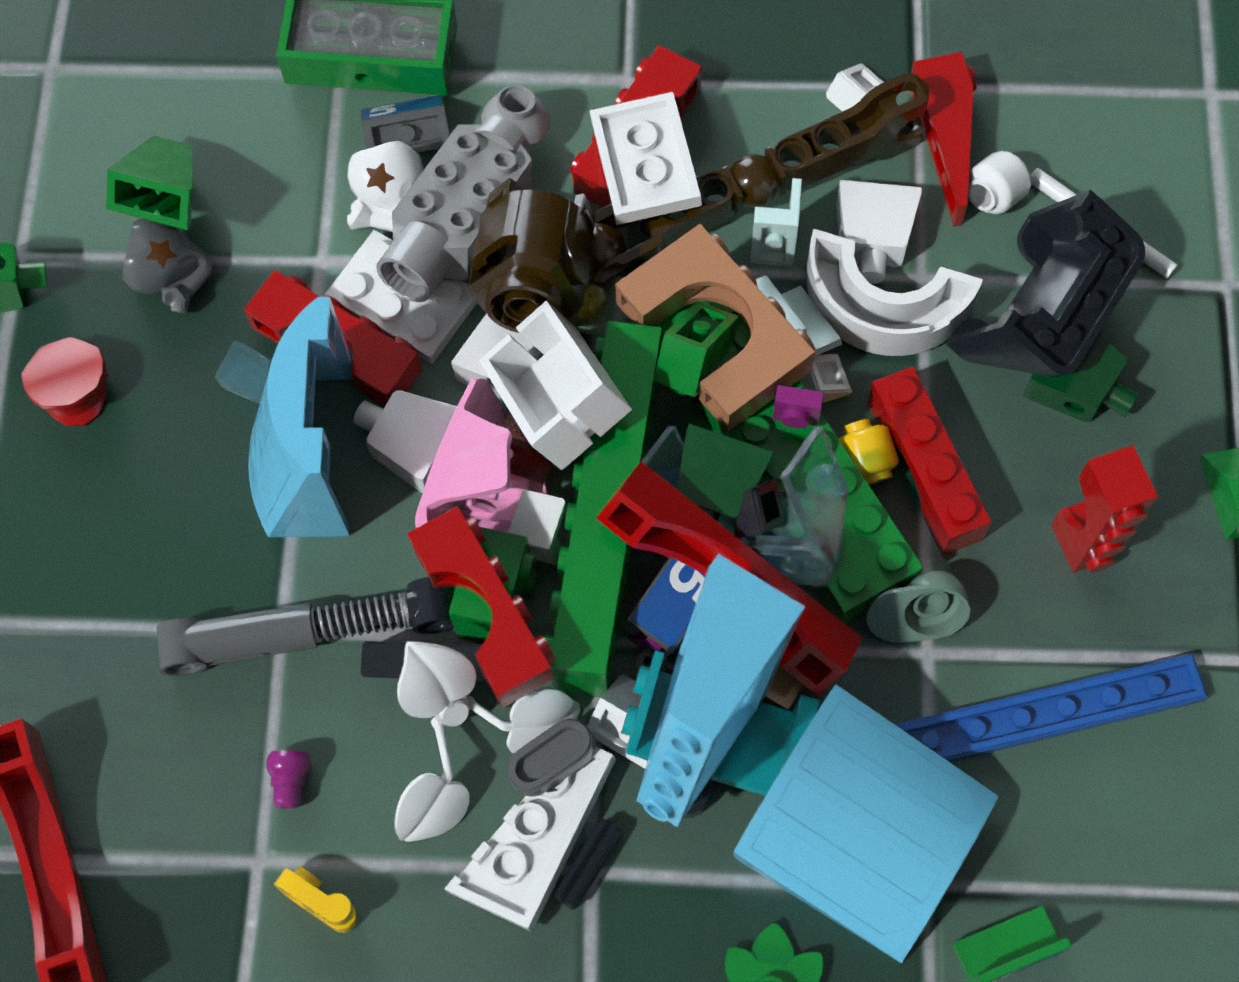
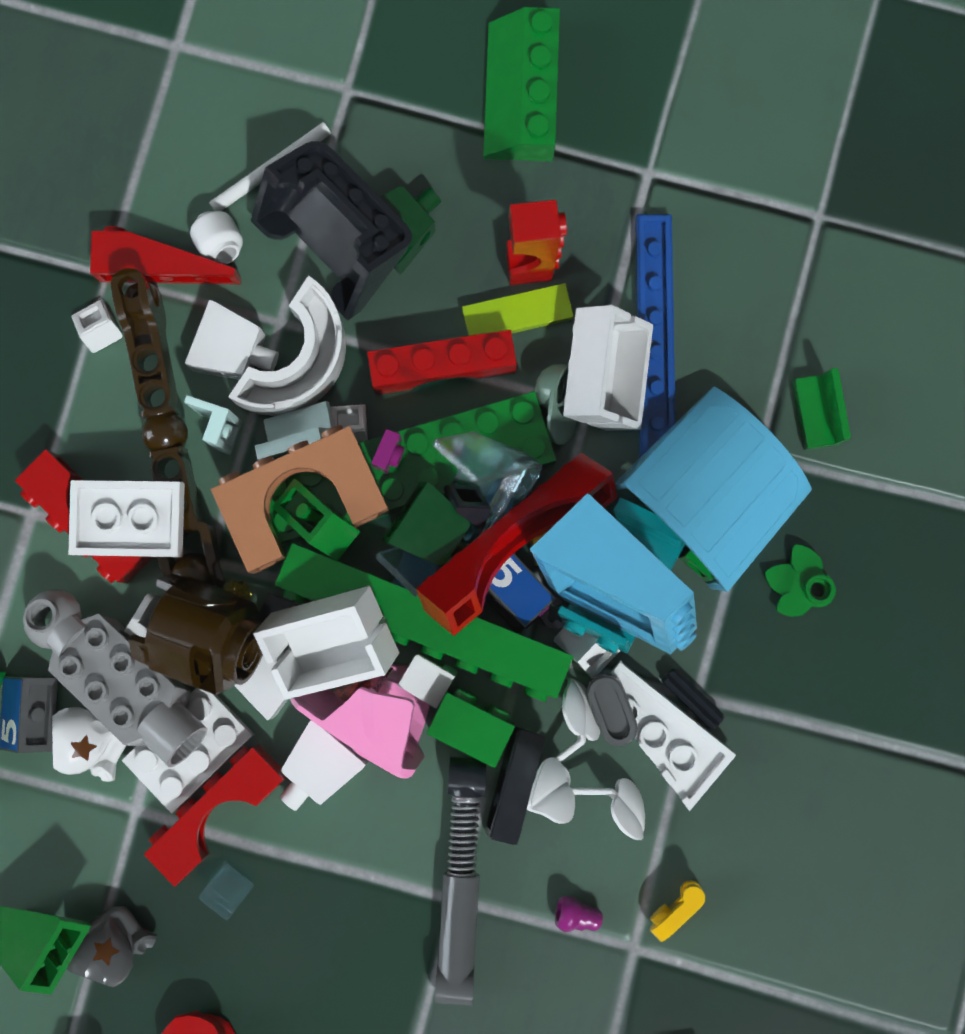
camera: 85 degrees left, 15 degrees up
medium azure windscreen [248,296,353,537] -> none
red arch [407,506,556,708] -> none
yellow head [838,418,899,485] -> none
none -> lime tile [462,283,574,336]
none -> white piece [563,305,653,431]

